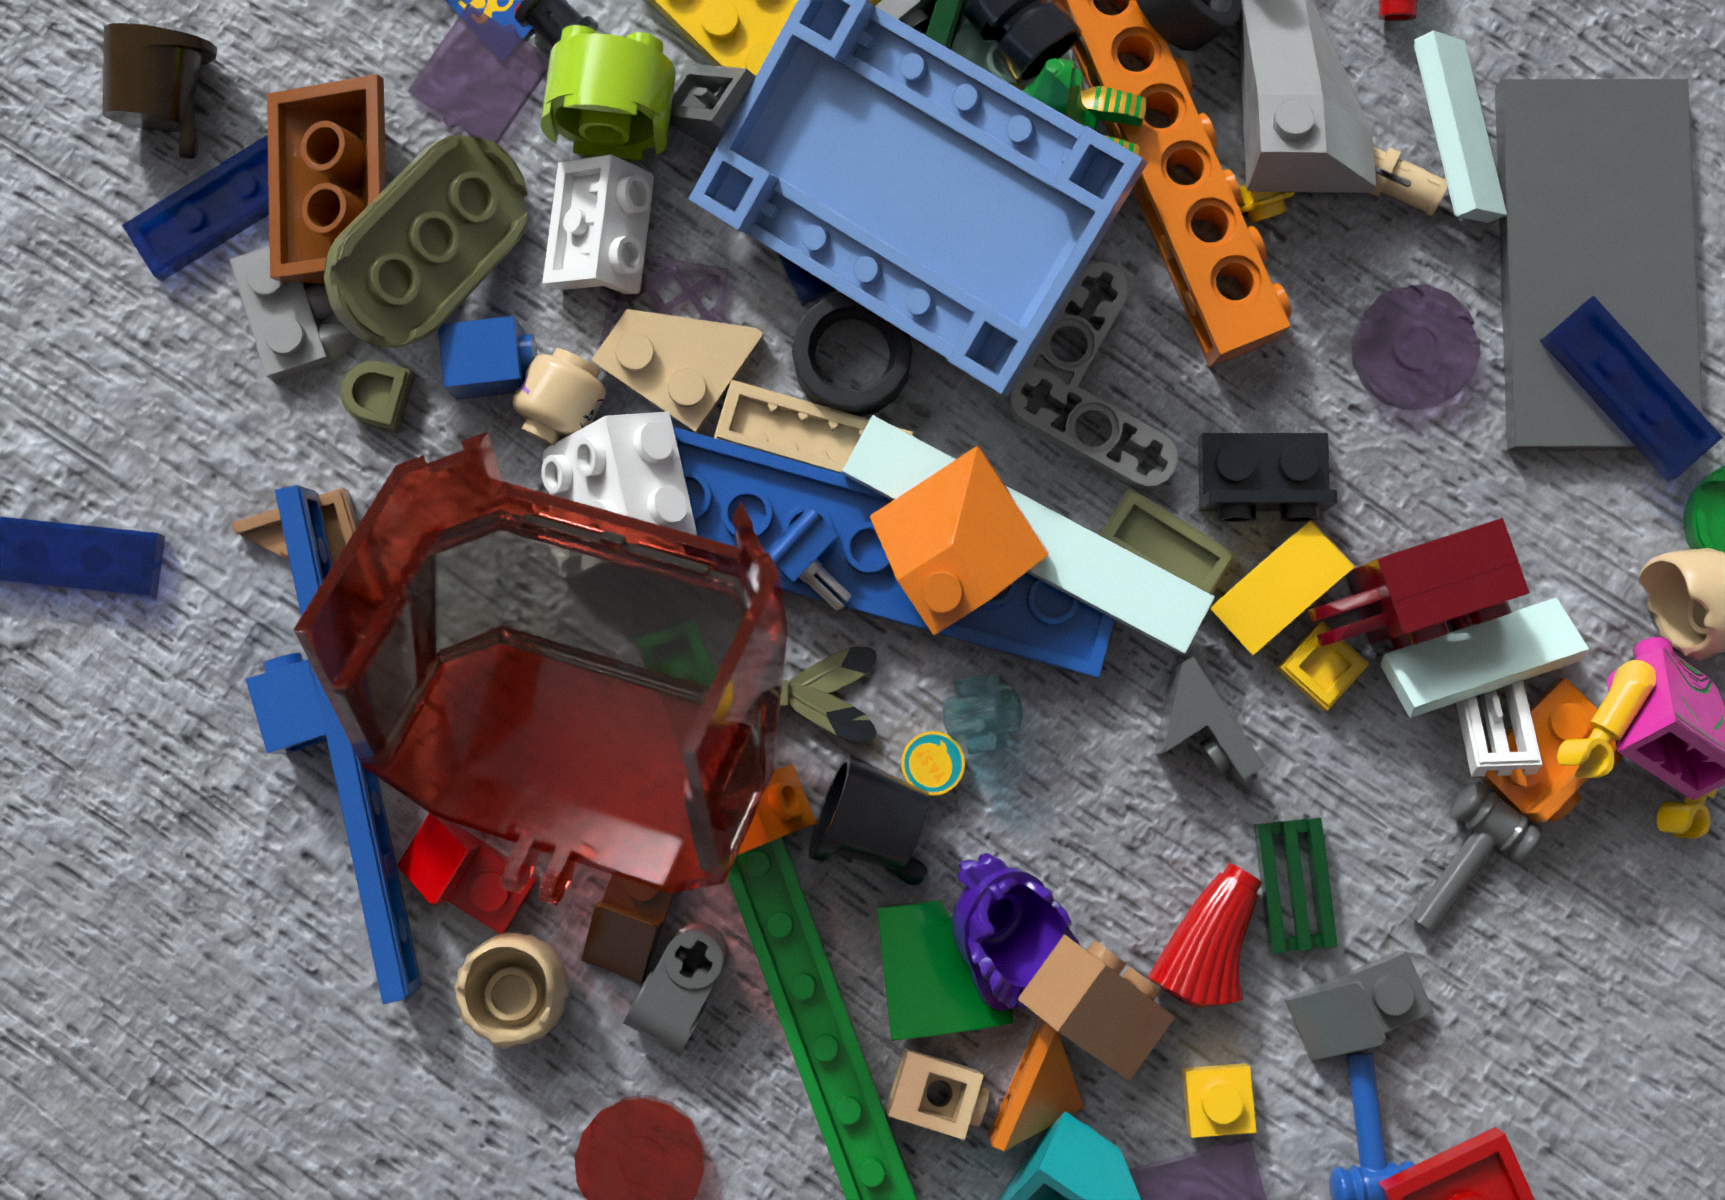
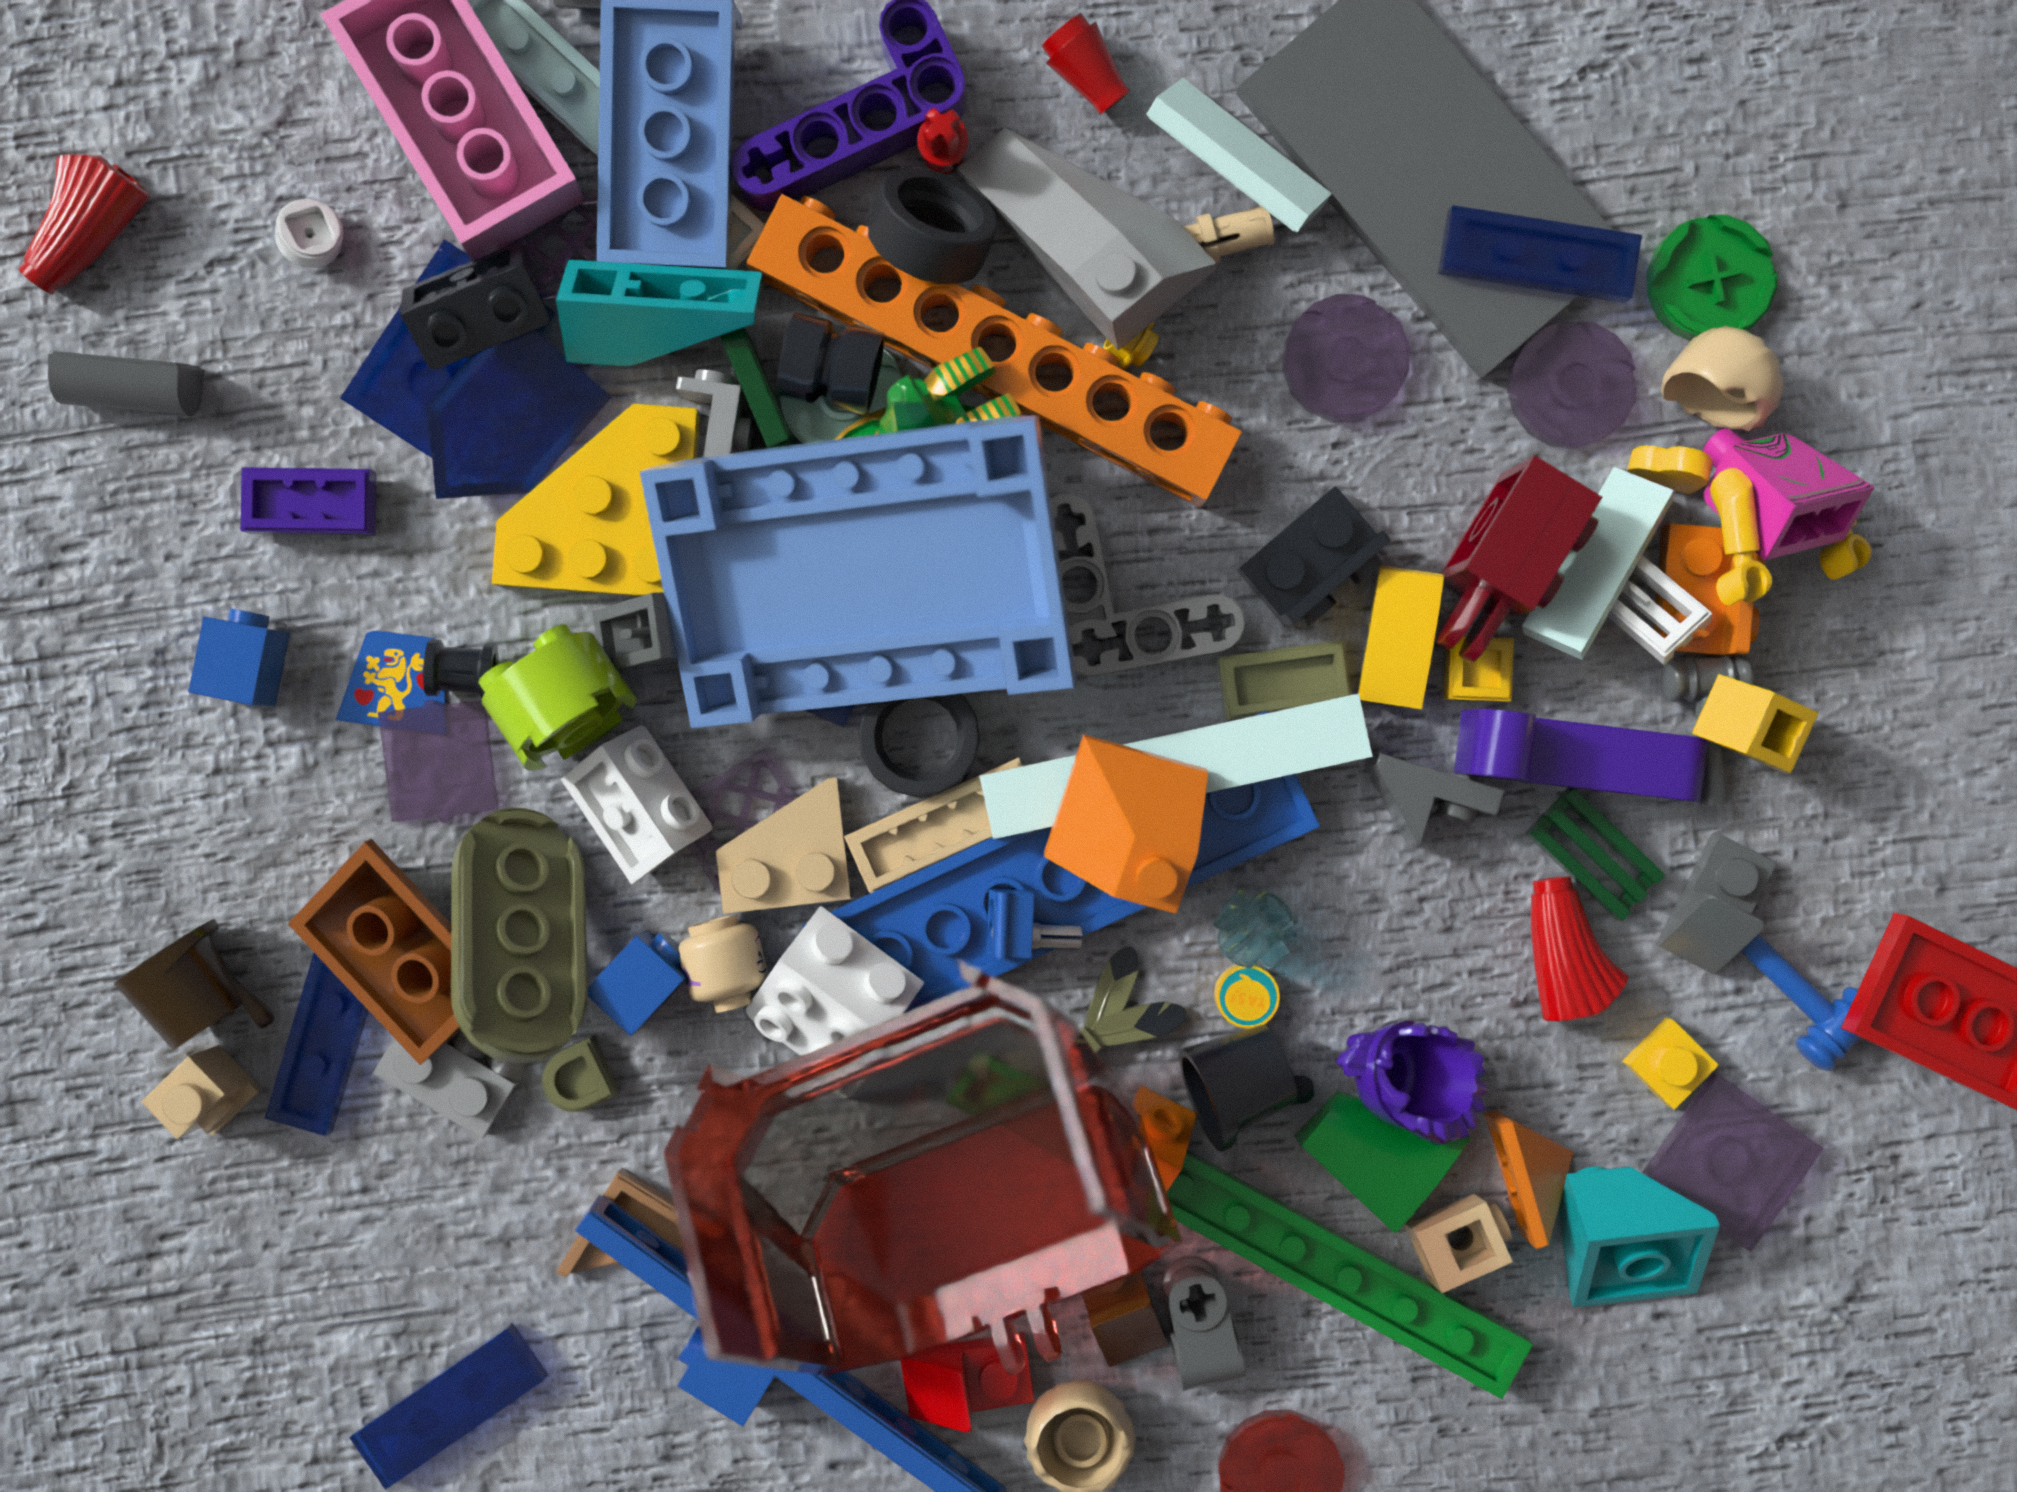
camera: 40 degrees left, 5 degrees up
medium nougat brick [1018,934,1175,1081] -> none
none -> tan brick [141,1045,262,1139]
none -> dark purple beam [1454,709,1708,802]
none -> clear purple tile [1507,321,1637,449]
none -> yellow tile [1626,445,1714,495]
none -> yellow slope [1692,674,1818,774]

